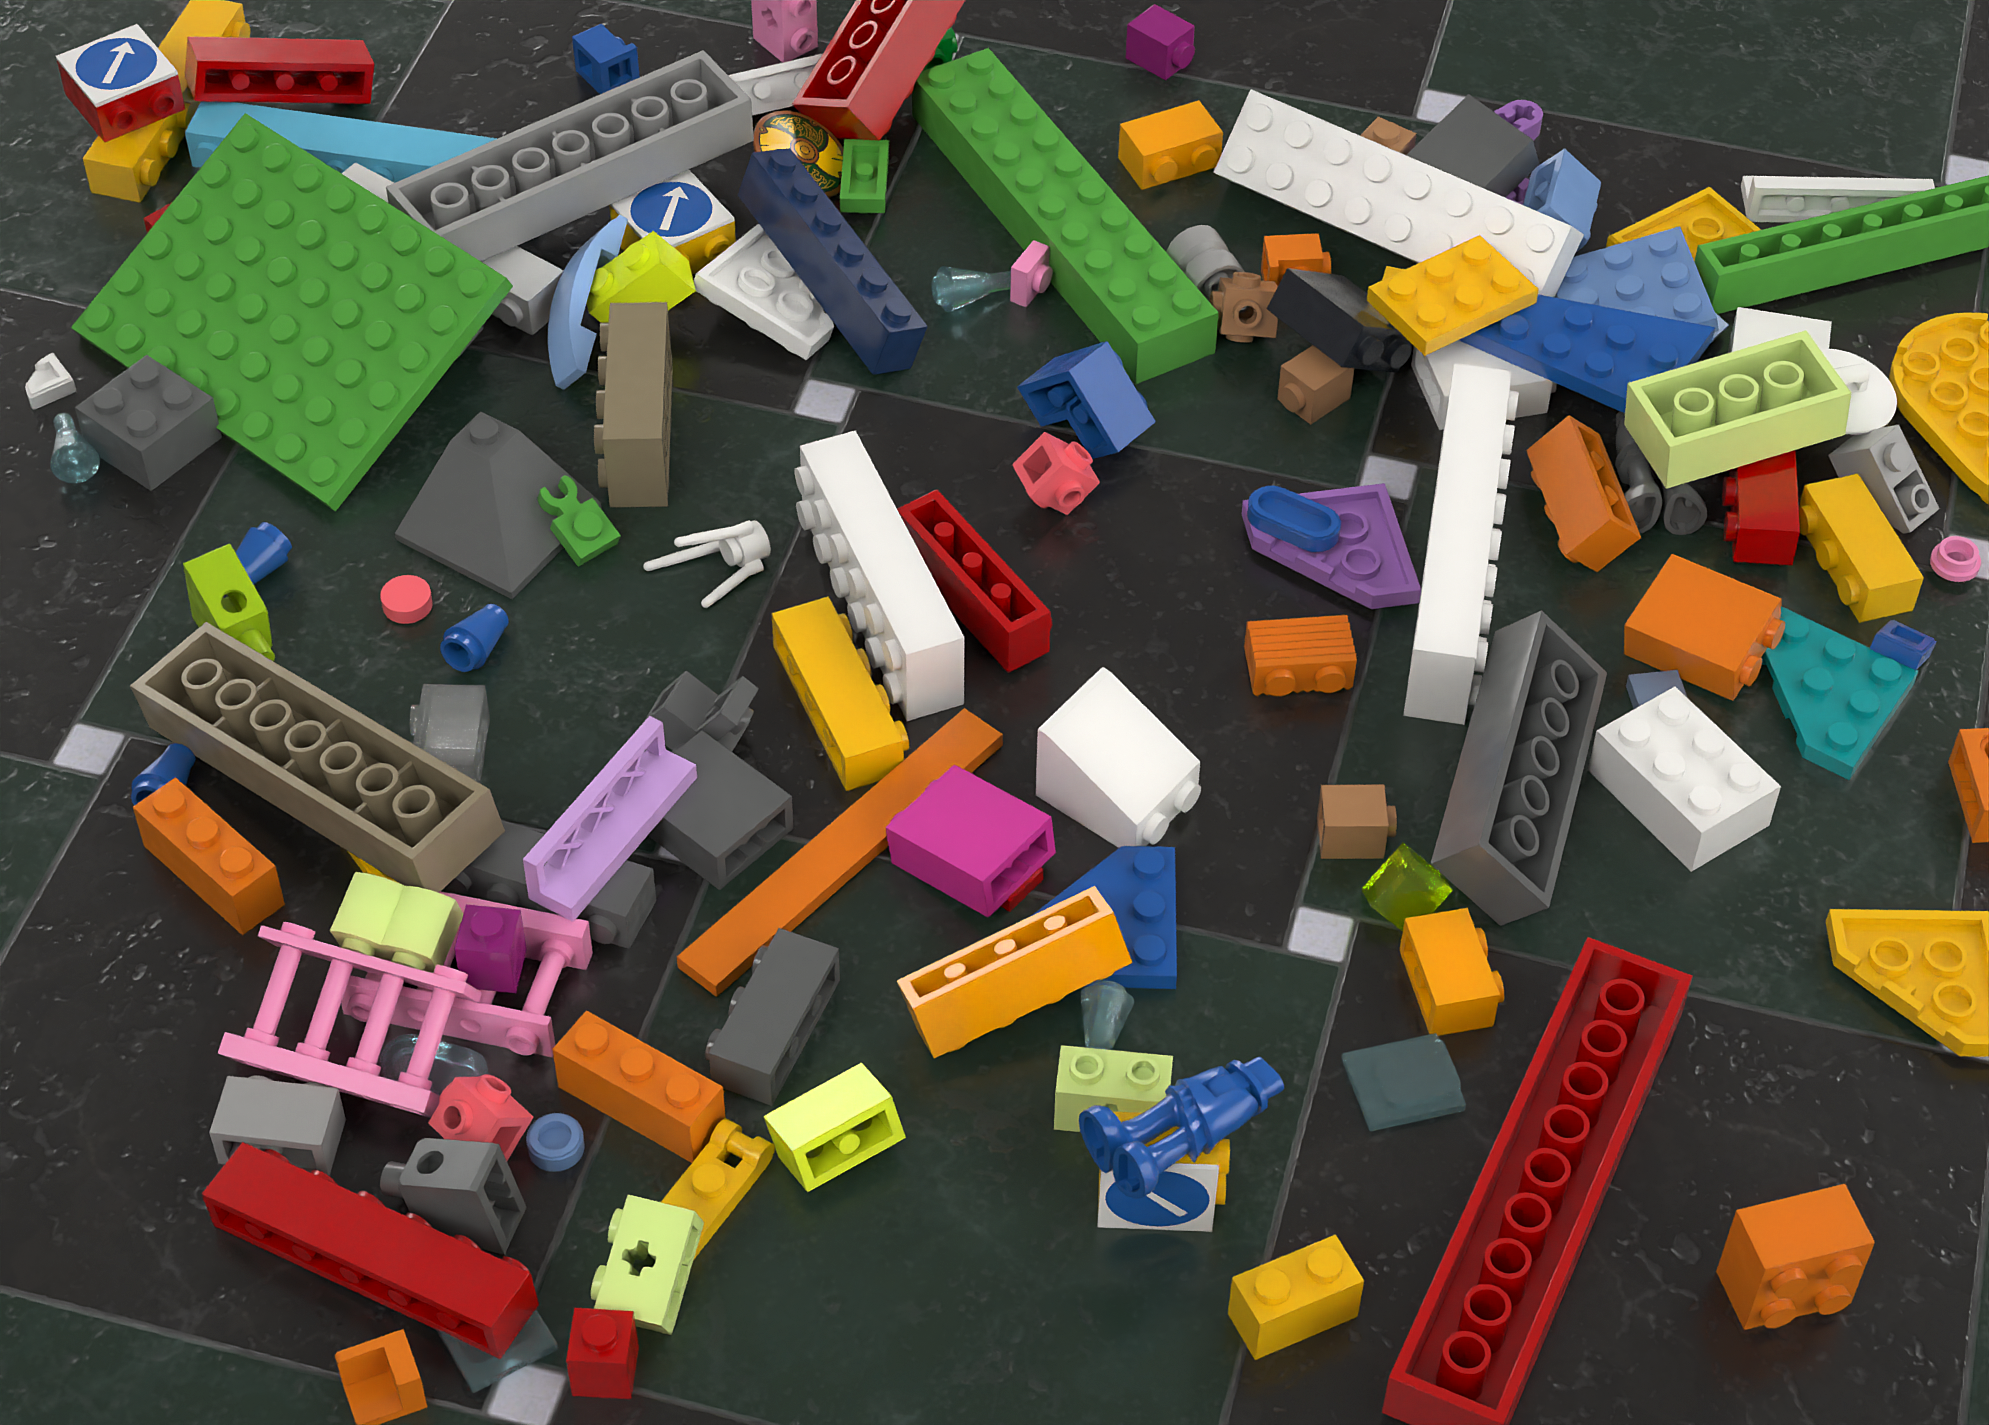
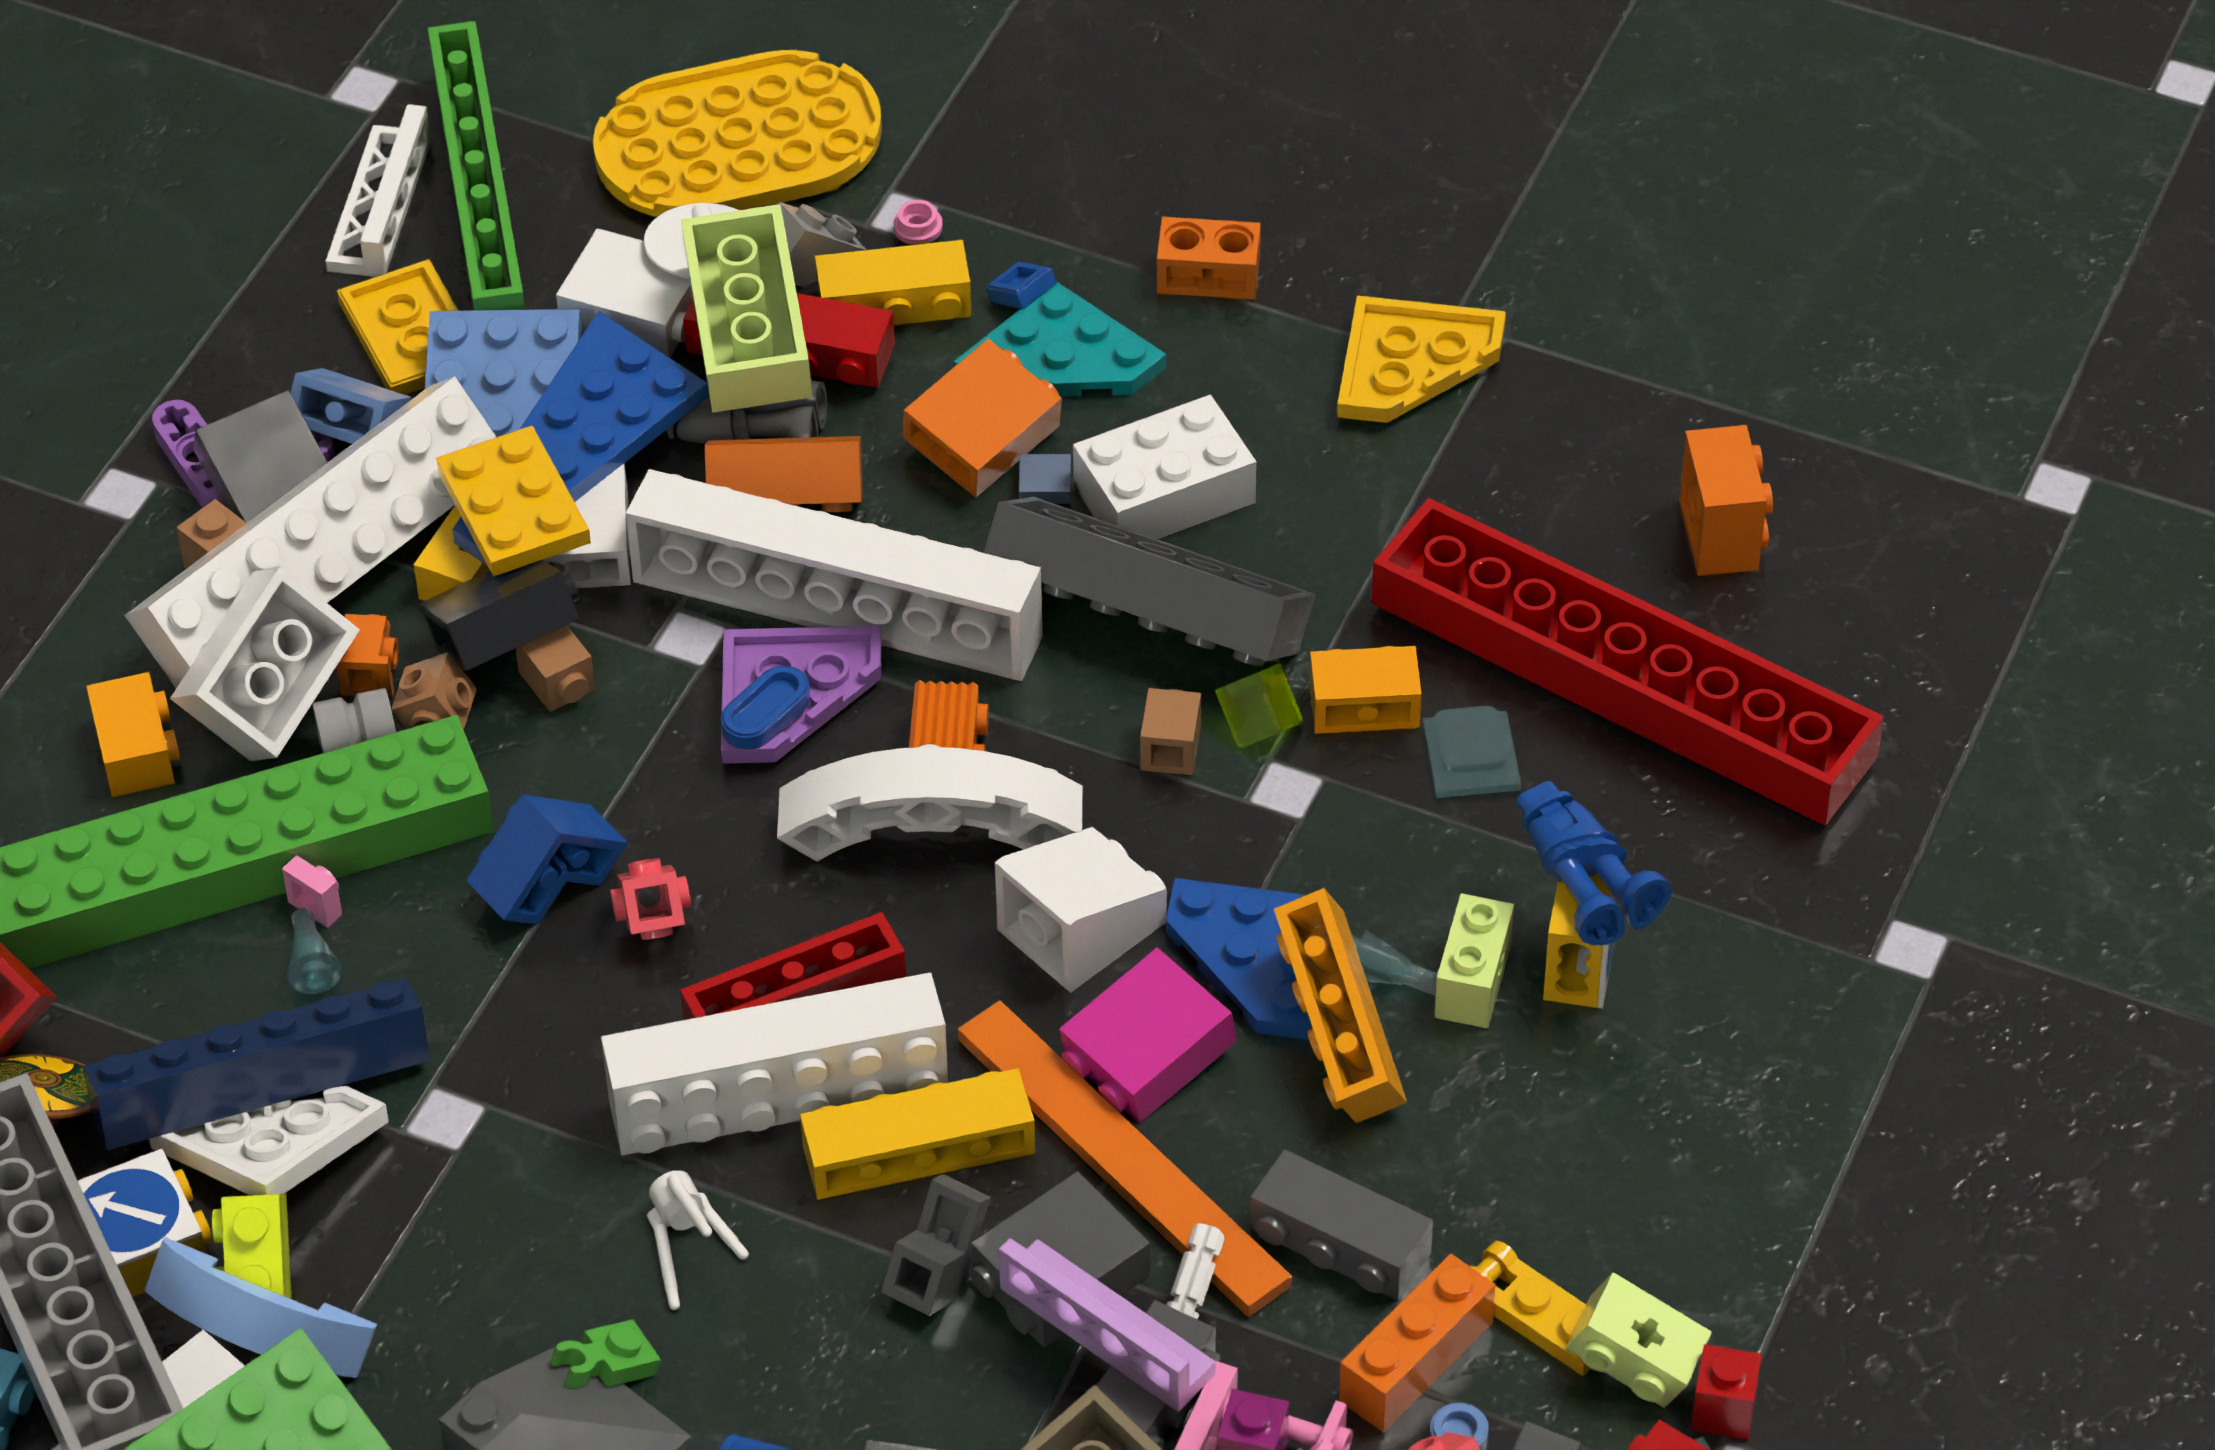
camera: 80 degrees left, 0 degrees up
dark tan brick [594,302,673,507] -> none
neon yellow brick [764,1063,906,1192] -> none
bright green plate [840,139,889,213] -> none
yellow brick [1228,1234,1364,1360] -> none
none -> white brick [170,566,360,761]
none -> white brick [777,744,1082,862]
none -> white axle [1167,1223,1224,1319]

